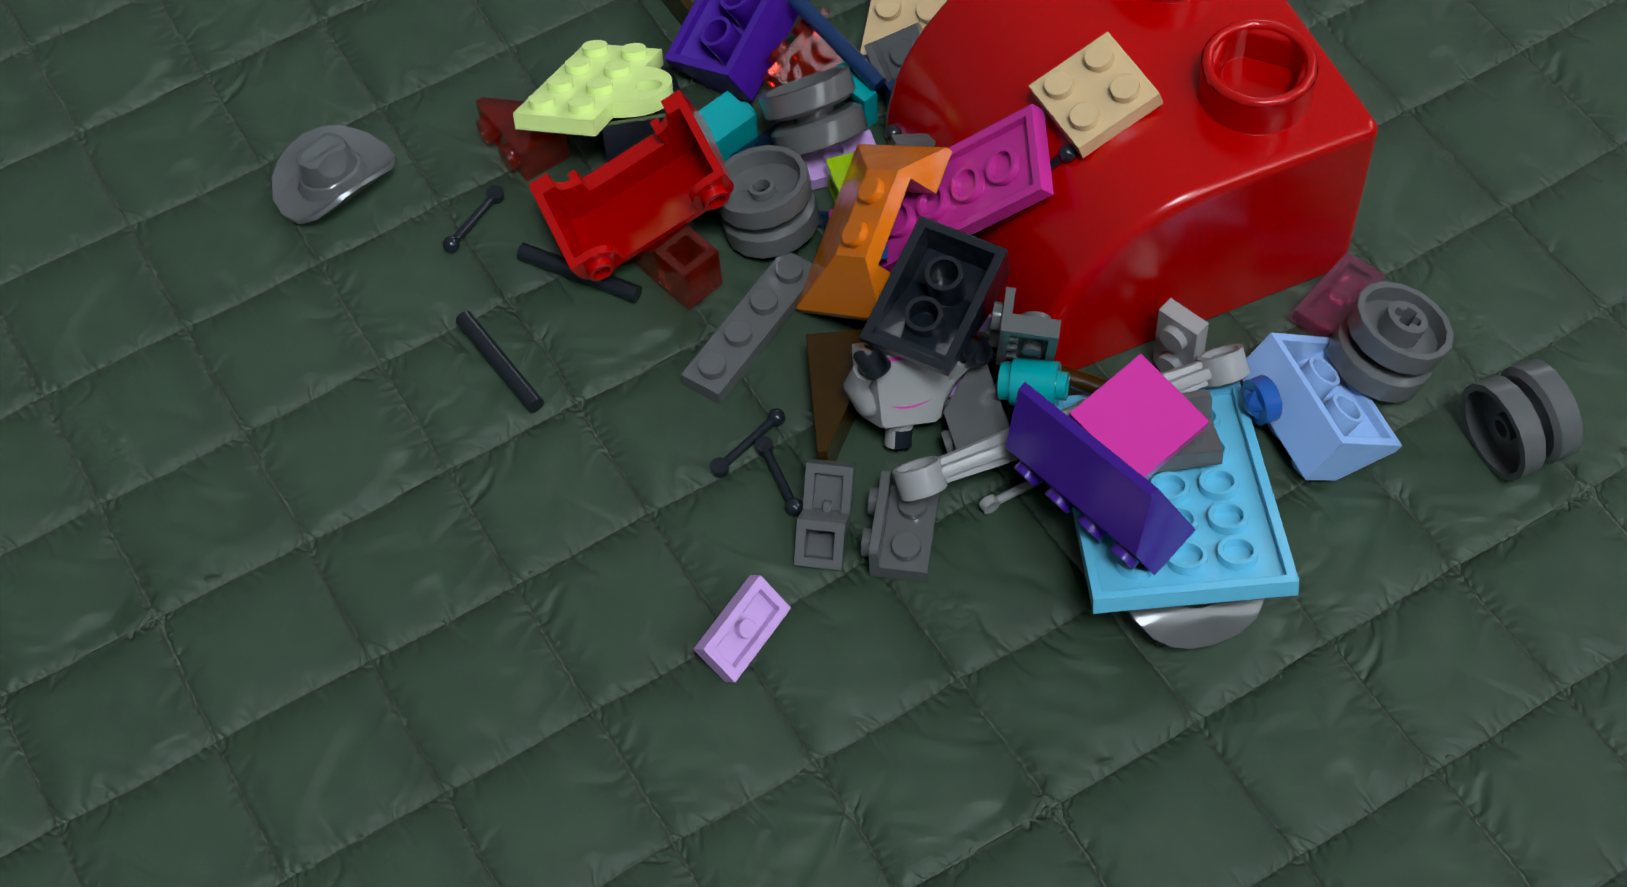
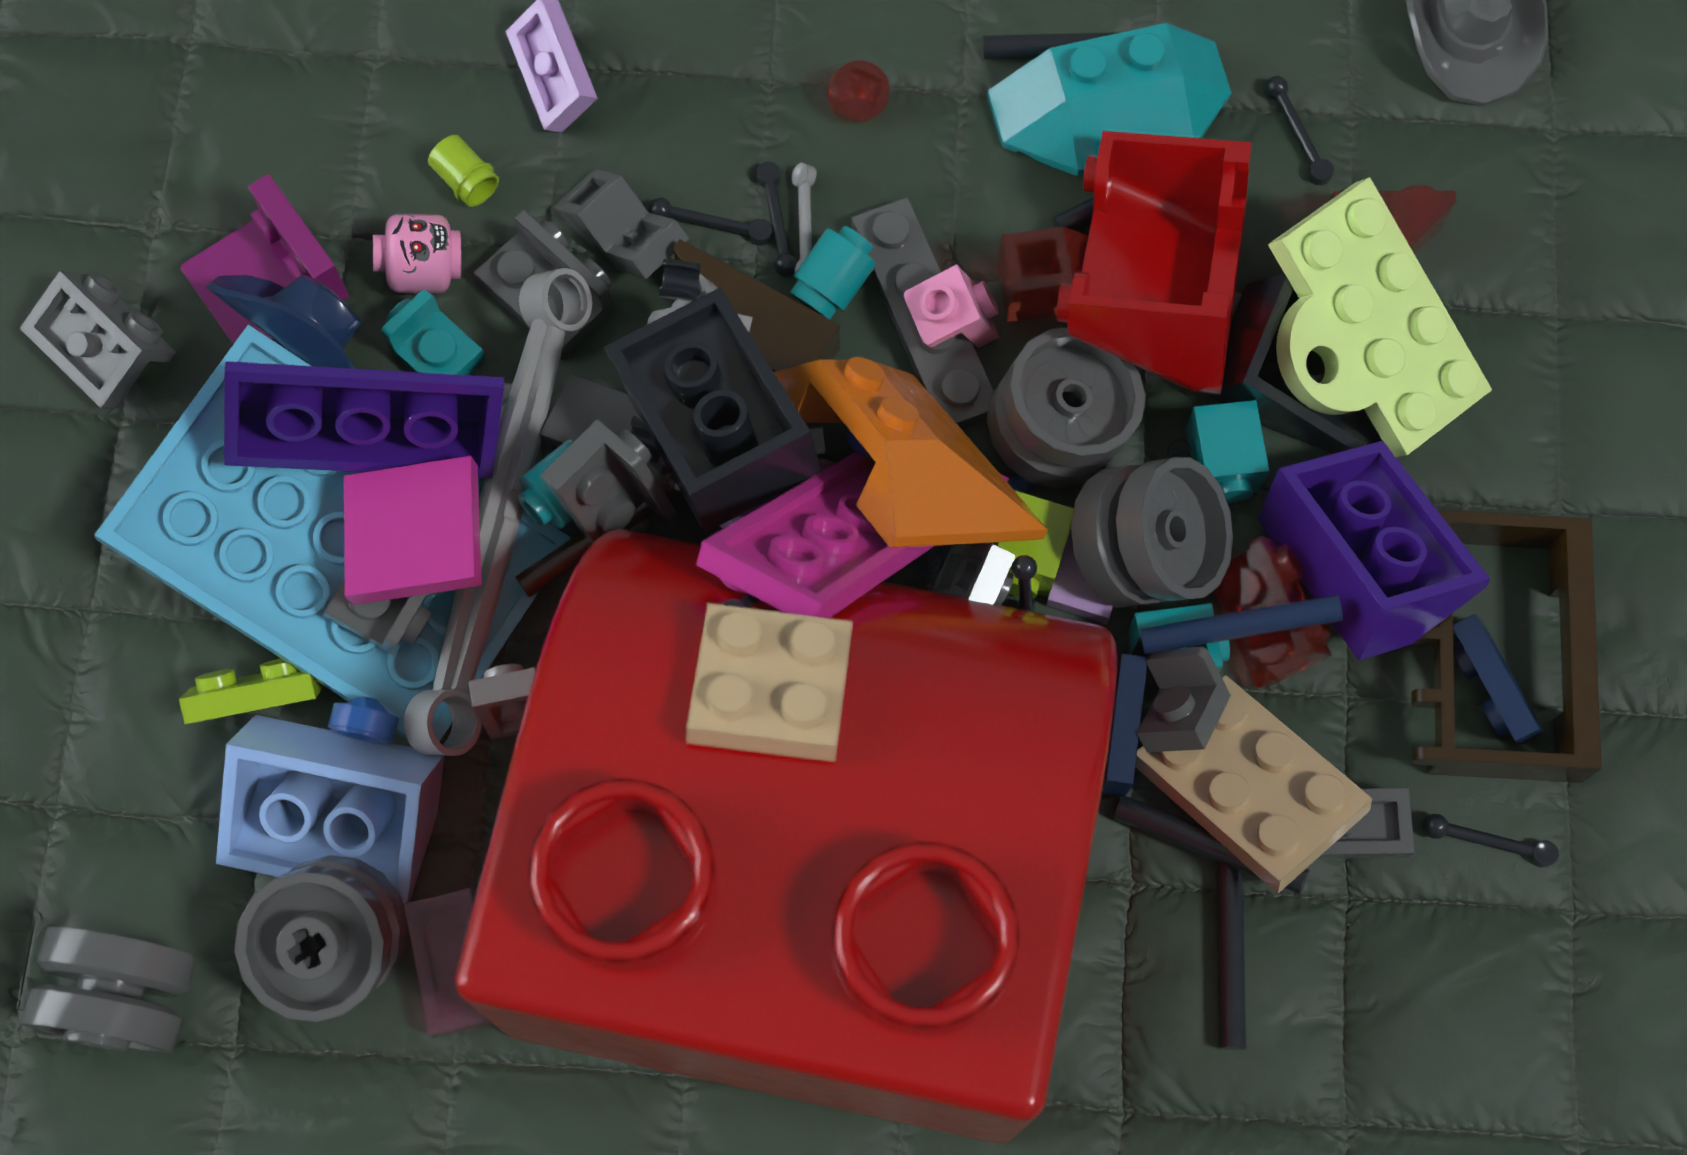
camera: 120 degrees right, 15 degrees up
none -> dark grey bracket [20,271,176,409]
none -> lime plate [179,658,324,724]
none -> magenta bracket [181,173,350,344]
none -> dark blue hat [206,275,363,369]
none -> bright pink head [373,214,461,294]
none -> teal bracket [381,289,486,375]
none -> lime piece [428,135,499,207]
none -> teal brick [789,225,877,320]
none -> light grey hinge [792,163,816,273]
none -> clear red tile [827,60,890,123]
none -> bright pink bracket [904,265,1000,348]
none -> teal wedge [987,23,1231,176]

